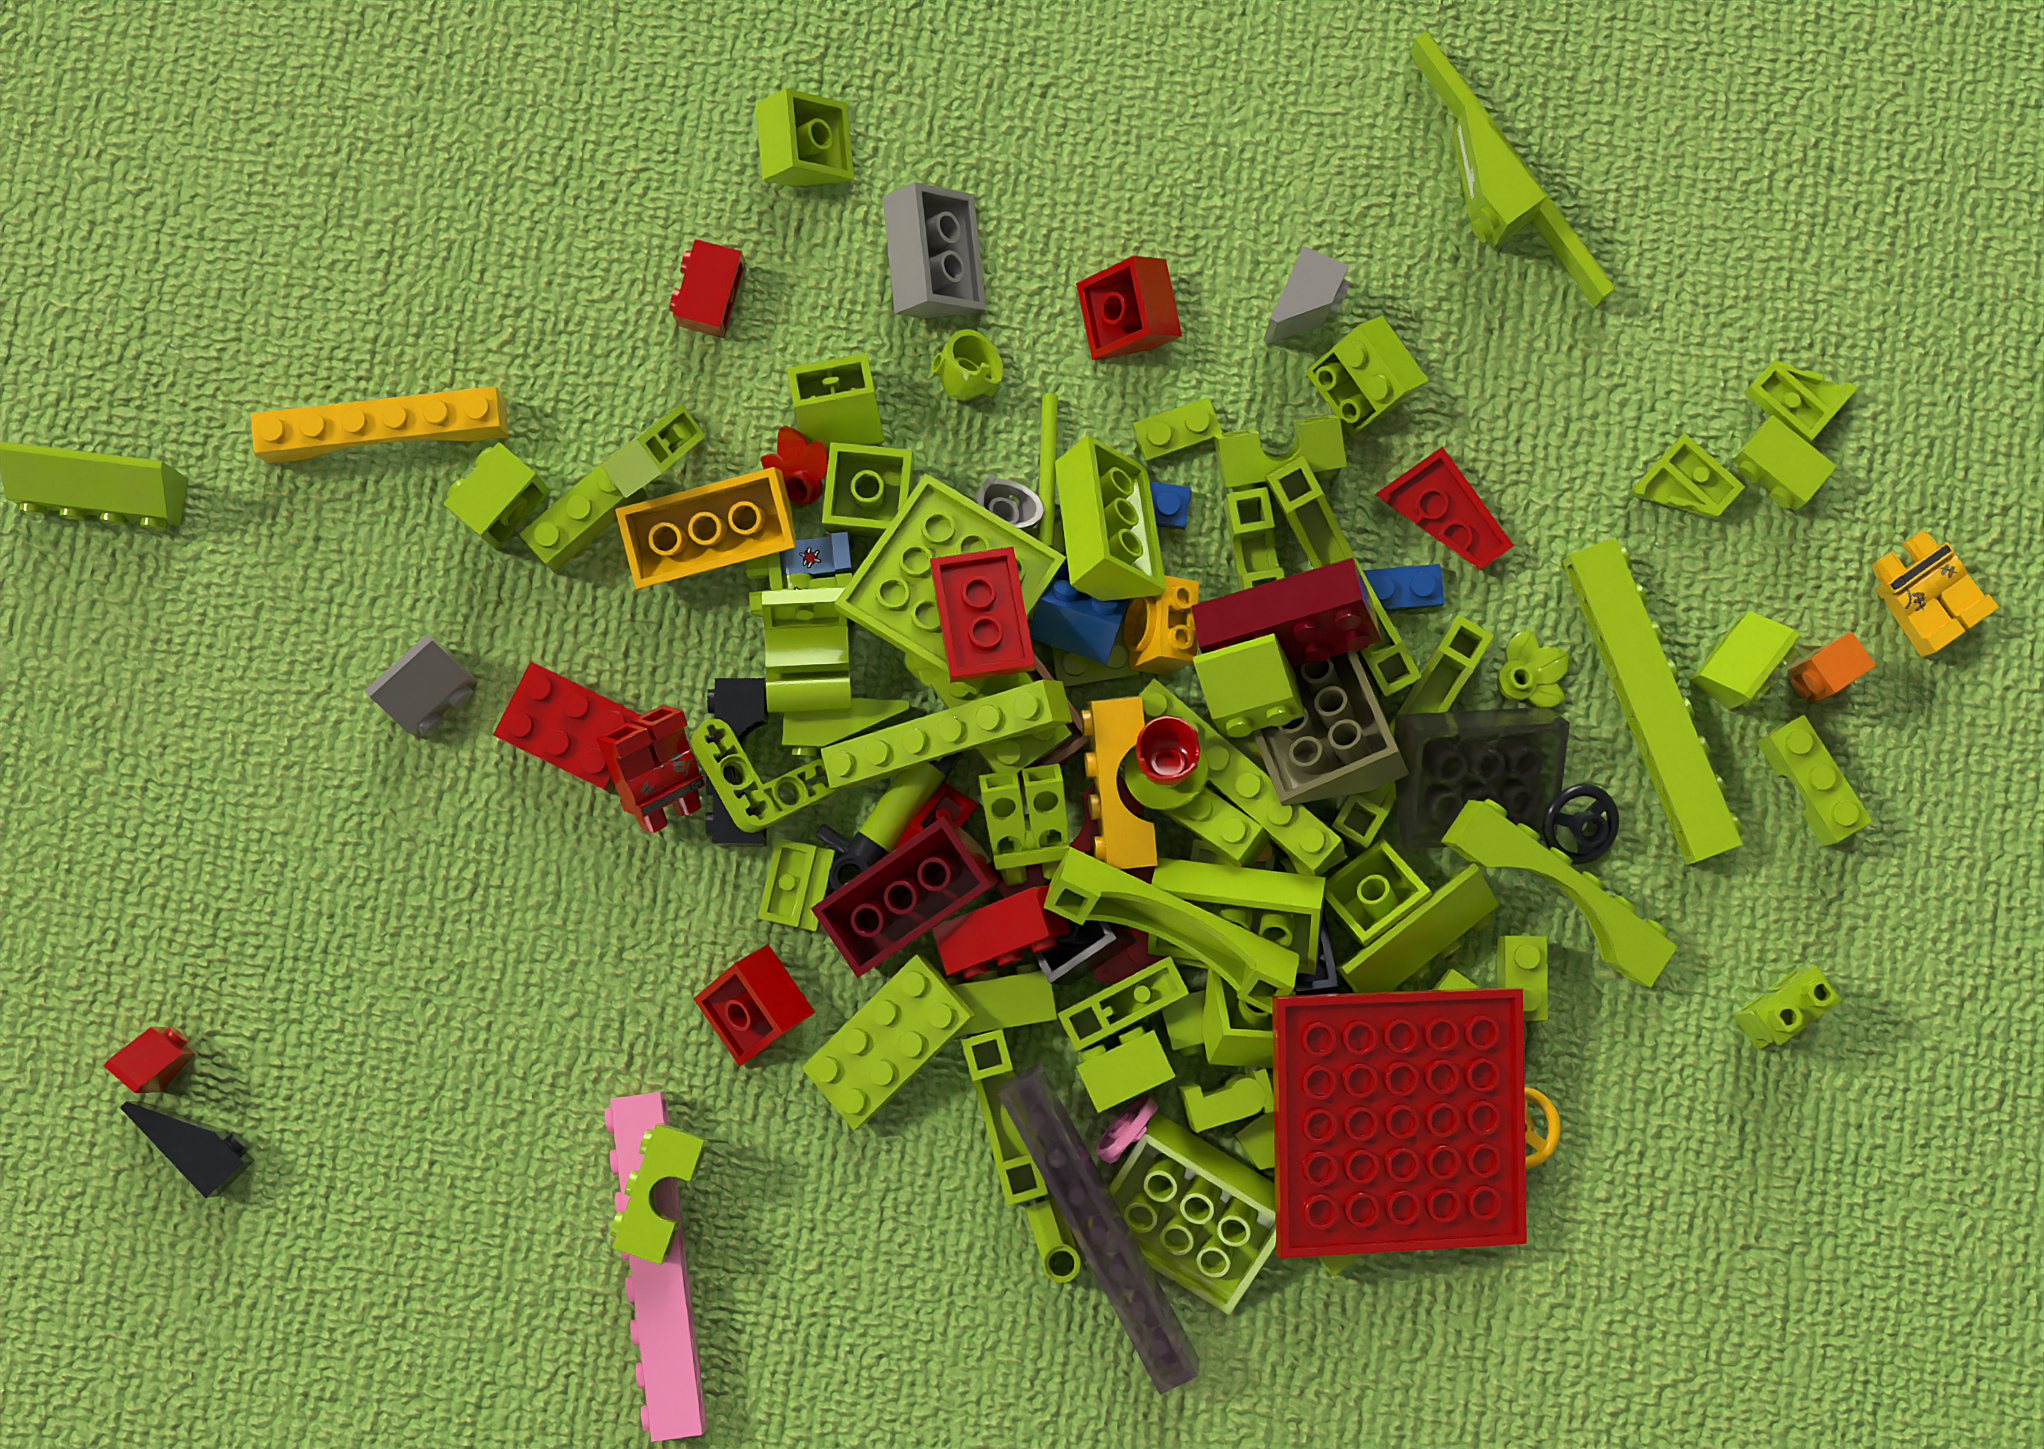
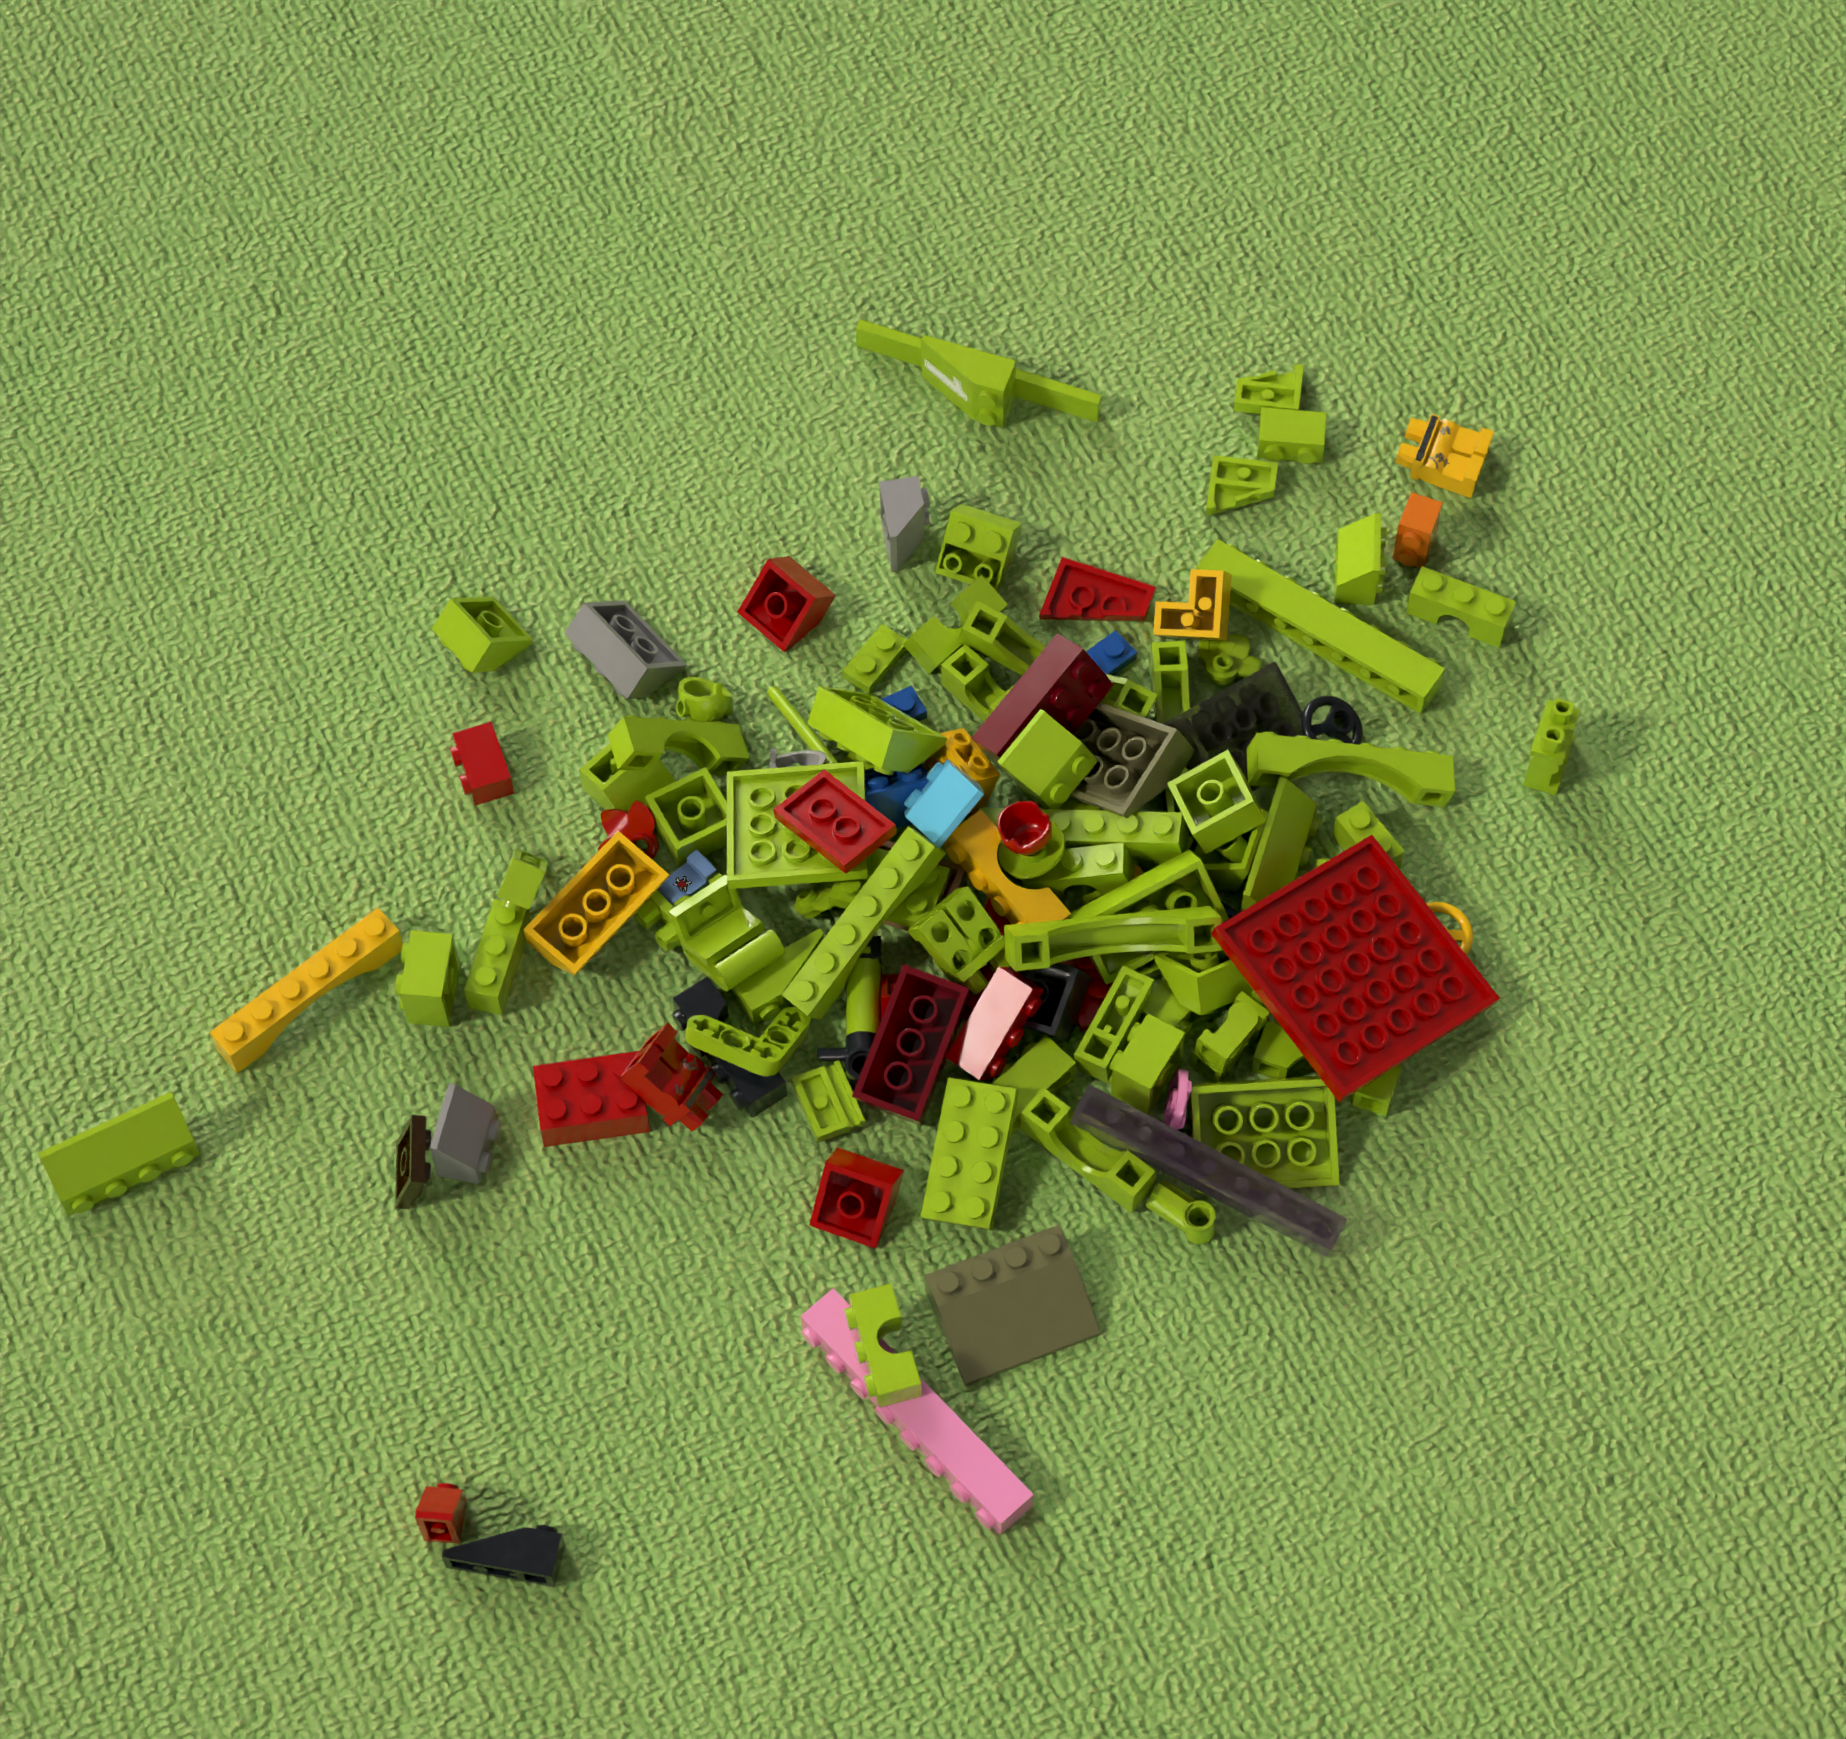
camera: 35 degrees left, 20 degrees down
none -> dark brown plate [395,1115,431,1210]
none -> lime arch [607,715,749,776]
none -> medium azure slope [904,759,984,848]
none -> olive slope [924,1225,1100,1386]
none -> yellow brick [1153,569,1232,641]
none -> lime brick [1167,750,1267,854]

